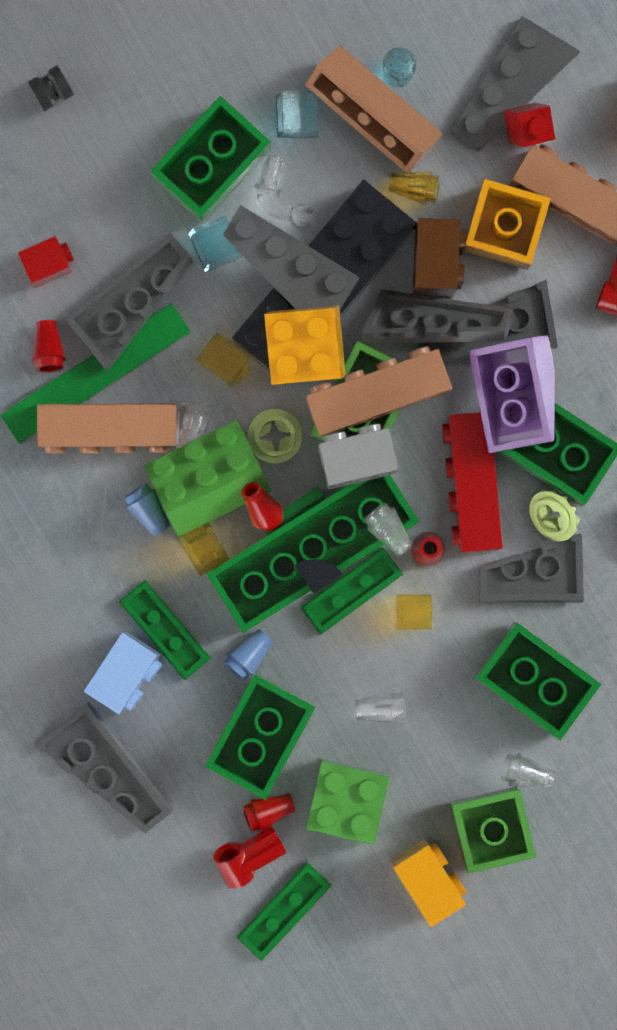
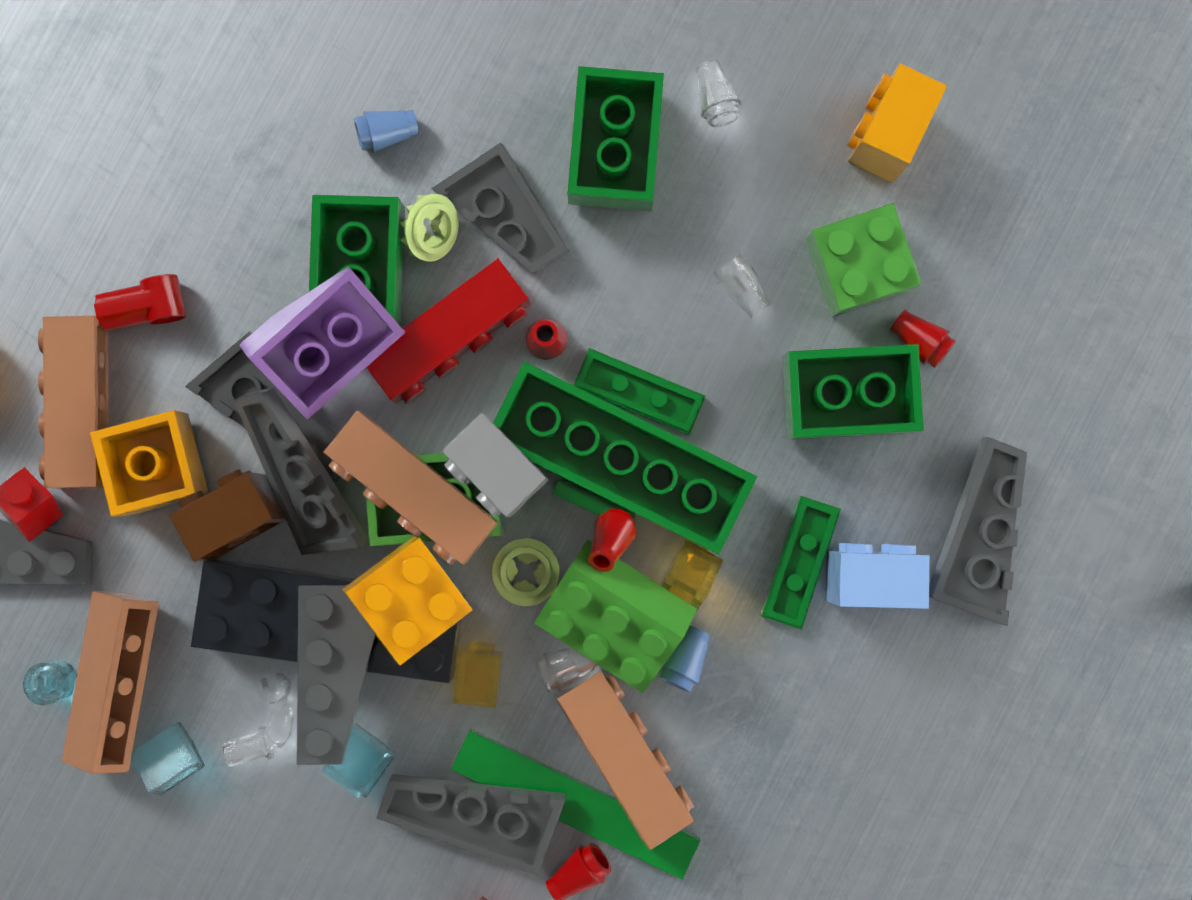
camera: 115 degrees left, 0 degrees up
green brick [150,96,271,224] -> none
red piece [213,826,286,889] -> none
medium blue cone [223,629,273,681] -> none
green tile [236,861,332,962] -> none
black tile [294,559,342,594] -> none
clear cone [364,503,413,556] -> none
clear yellow cone [388,171,440,205] -> none
clear yellow brick [395,595,432,629] -> none
bright green brick [450,786,536,874] -> none

